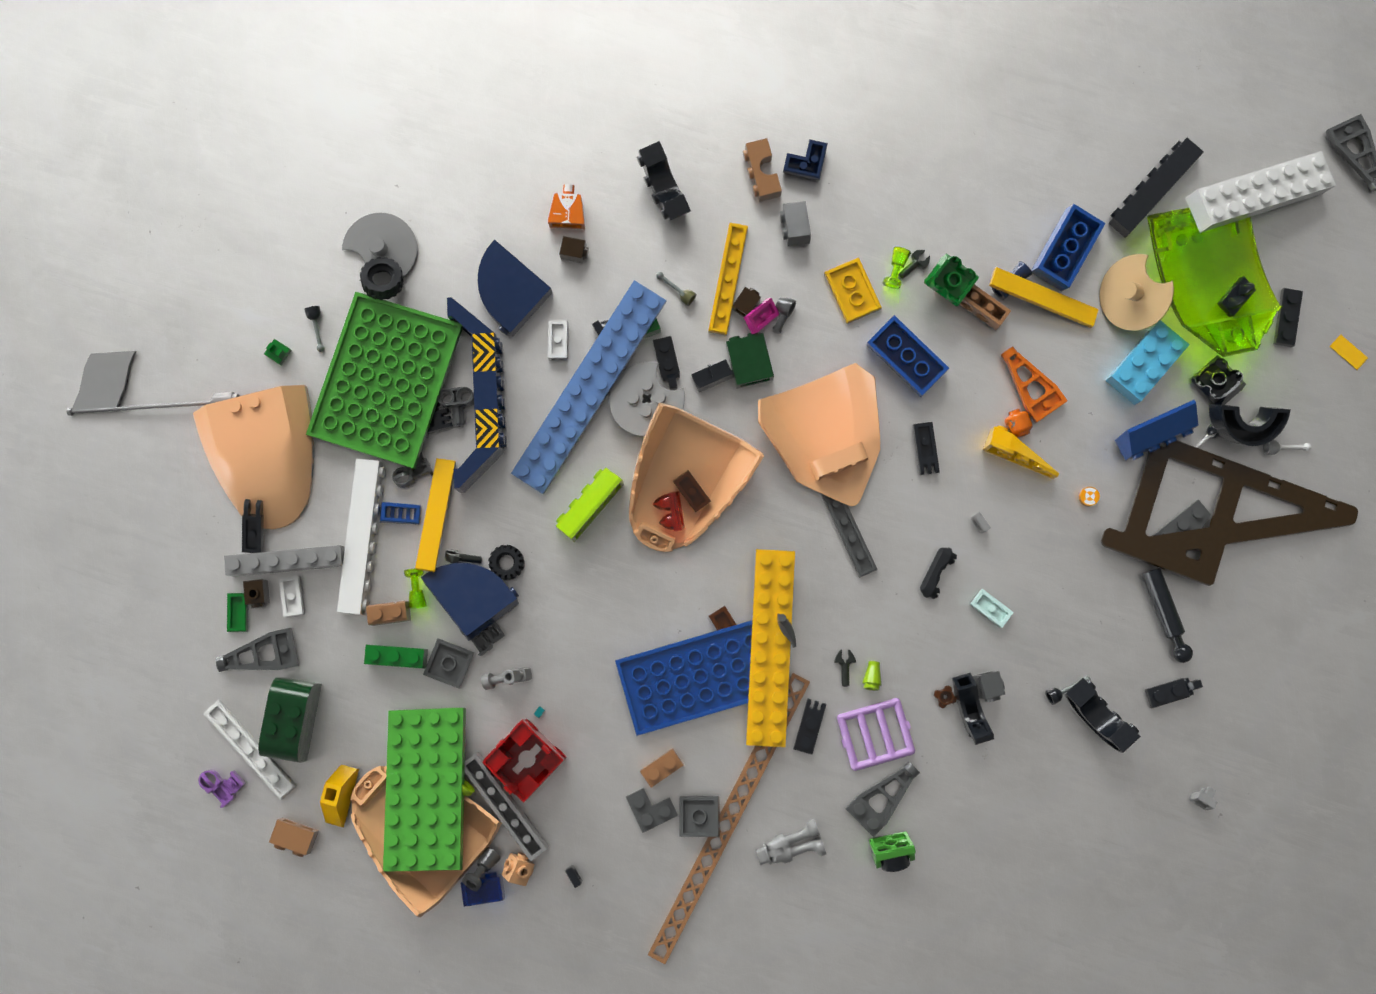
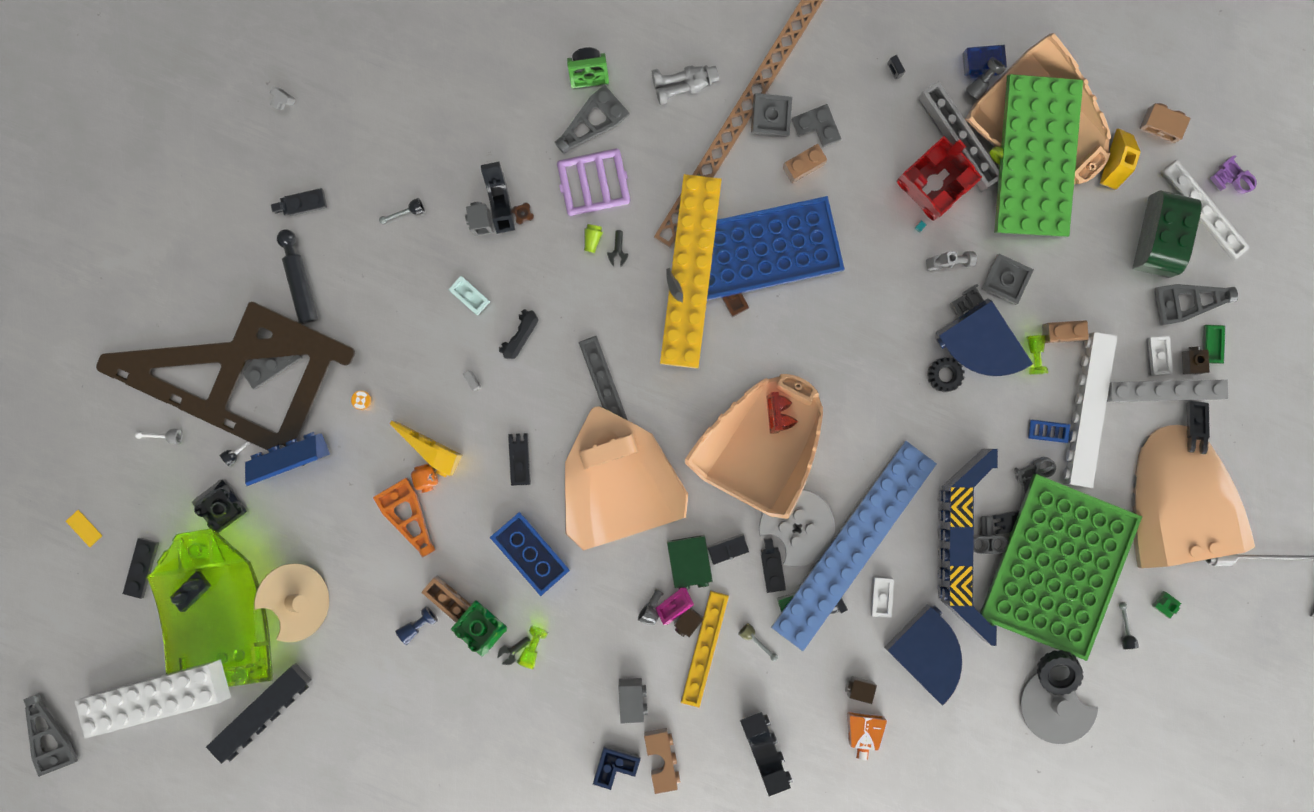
camera: 175 degrees left, 5 degrees up
green brick [364,645,428,669] -> none
yellow tile [415,458,456,572] -> none
pearl dark grey bar [445,549,482,564] -> none
light nougat brick [501,852,535,886] -> none
lime slope [556,468,624,542] -> none
reddish brown plate [673,470,711,512] -> none
black hinge [793,698,826,755] -> none
yellow tile [824,257,882,324] -> none
yellow tile [989,267,1099,328] -> none
blue brick [1031,204,1106,292] -> none
black brick [1065,678,1141,753] -> none
medium azure brick [1106,320,1190,405] -> none
black brick [1209,404,1291,446] -> none

